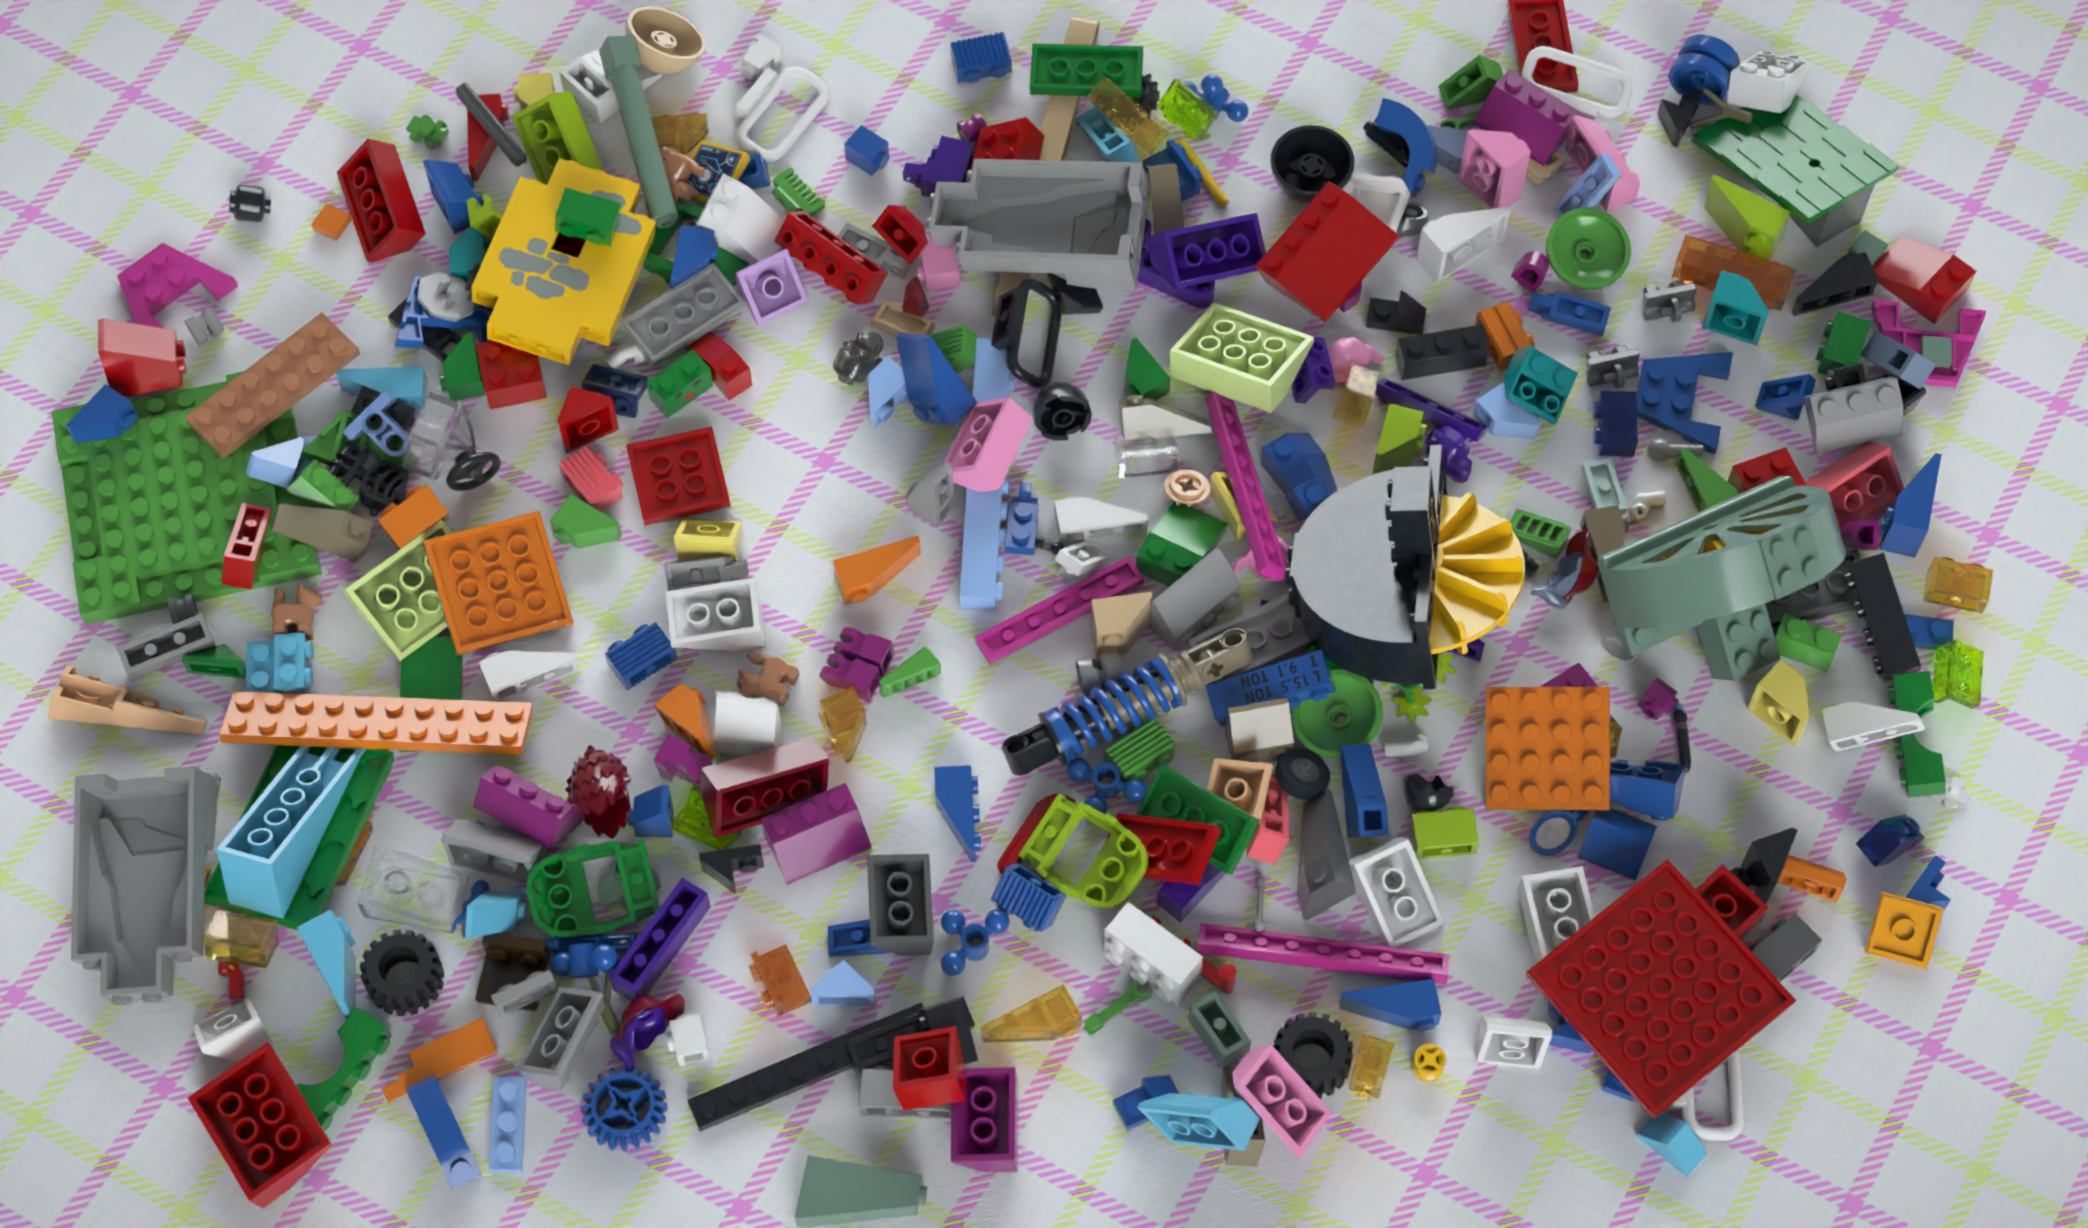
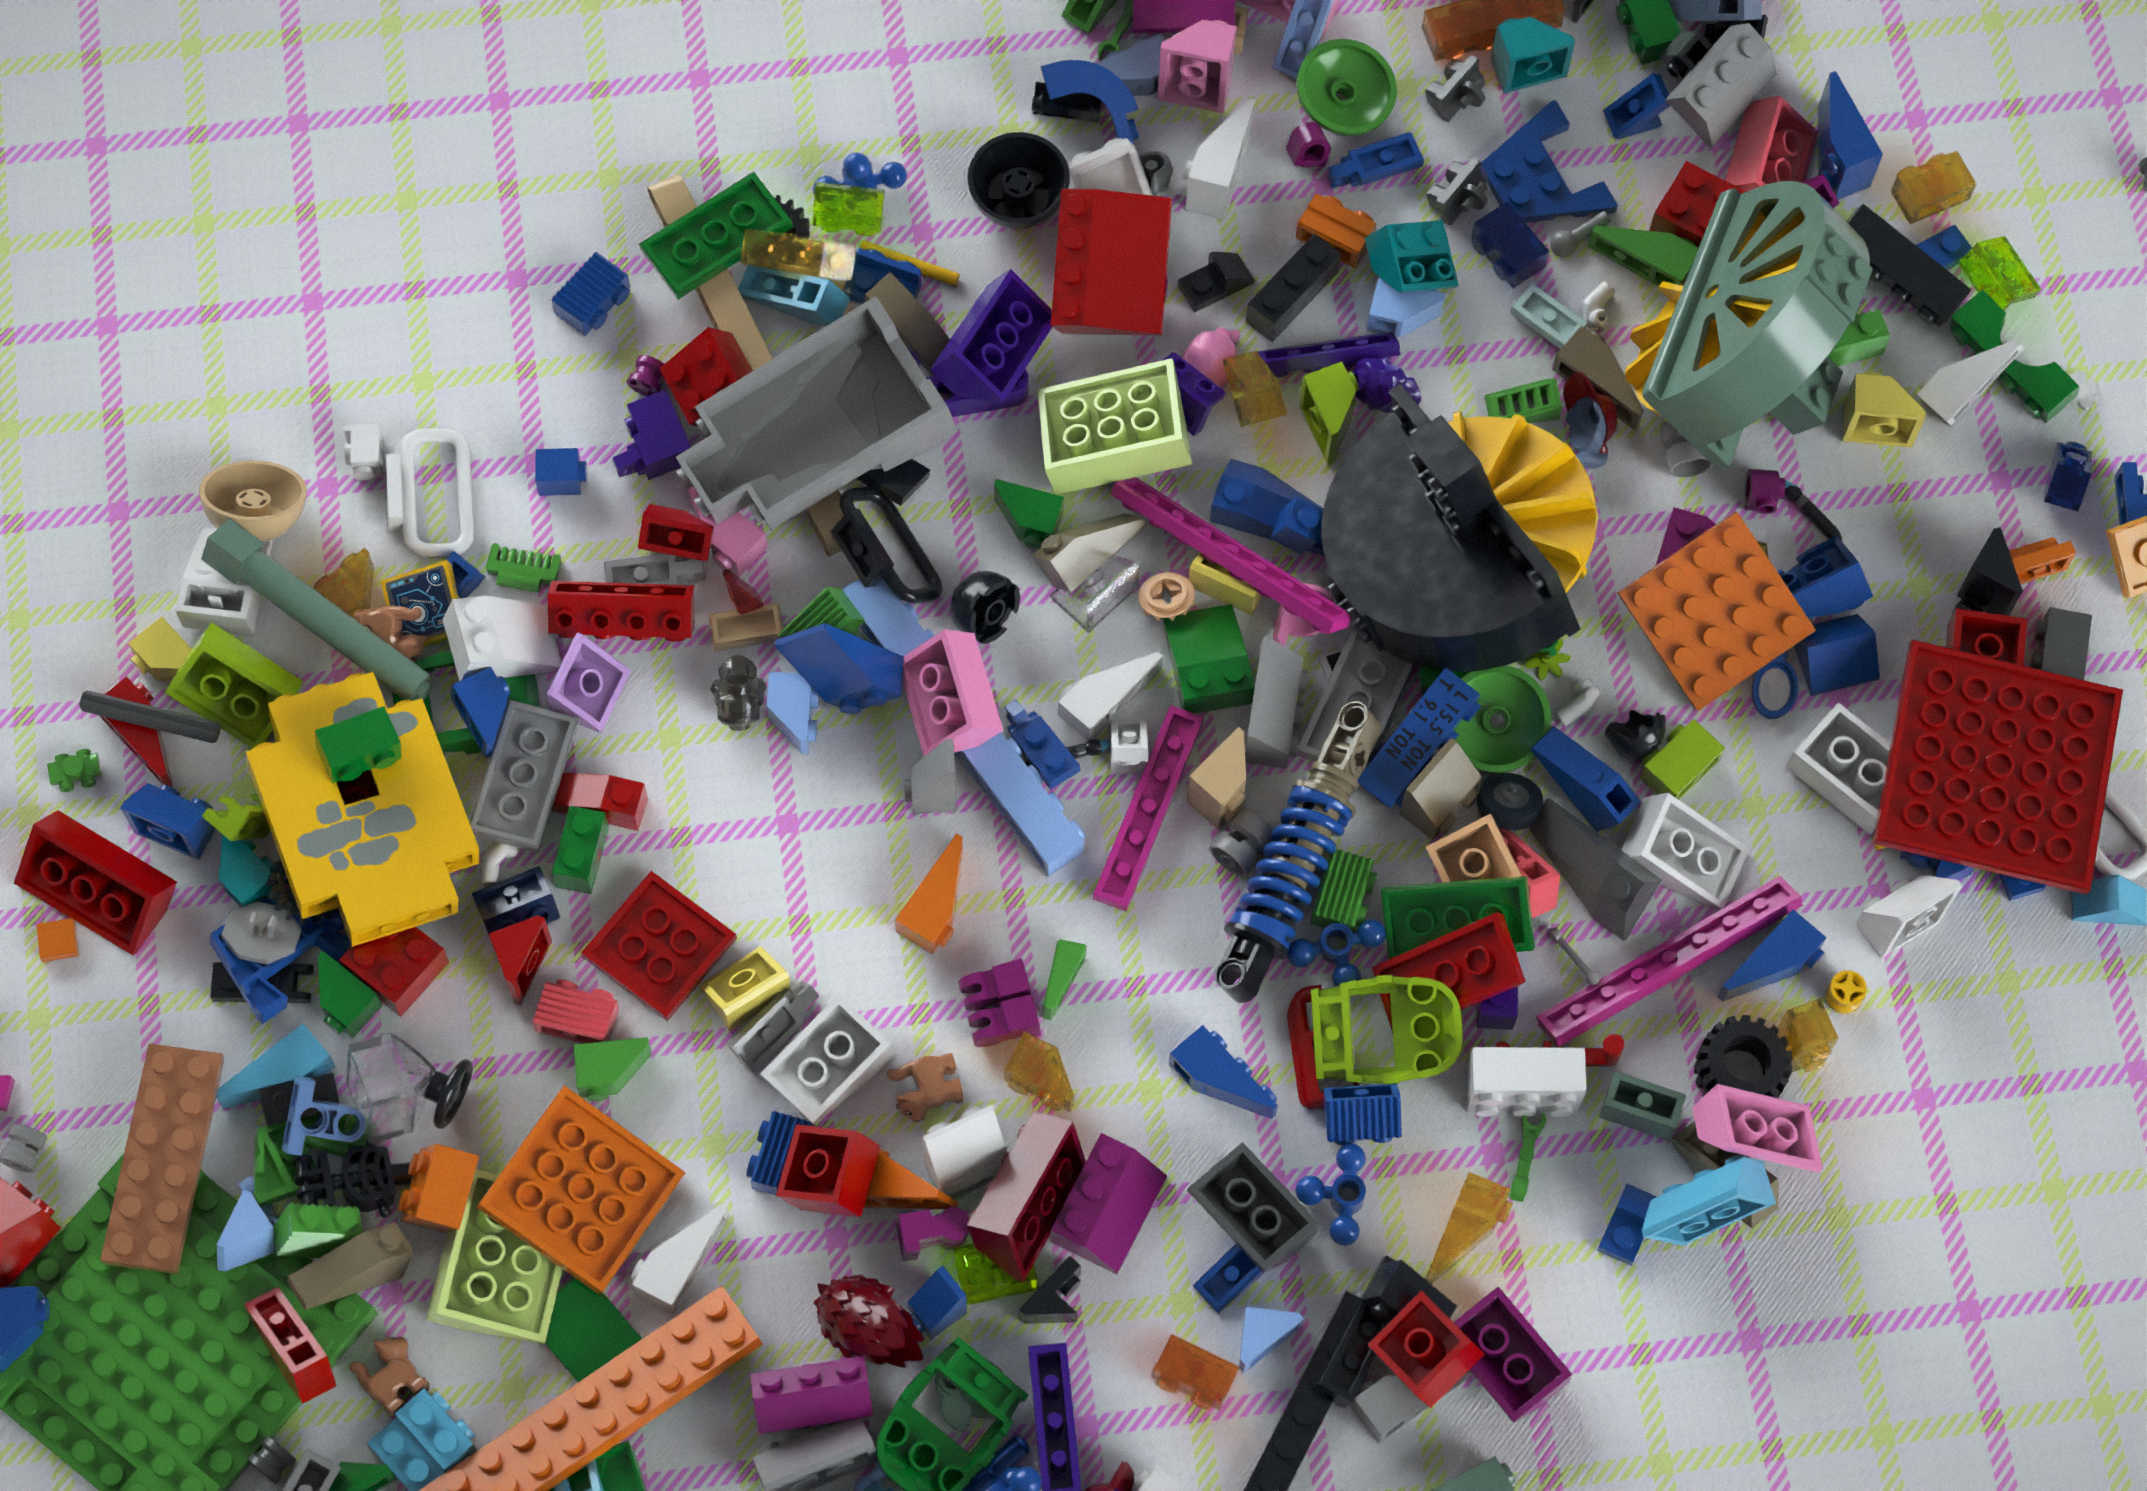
camera: 40 degrees left, 5 degrees up
none -> red brick [776,1124,881,1217]

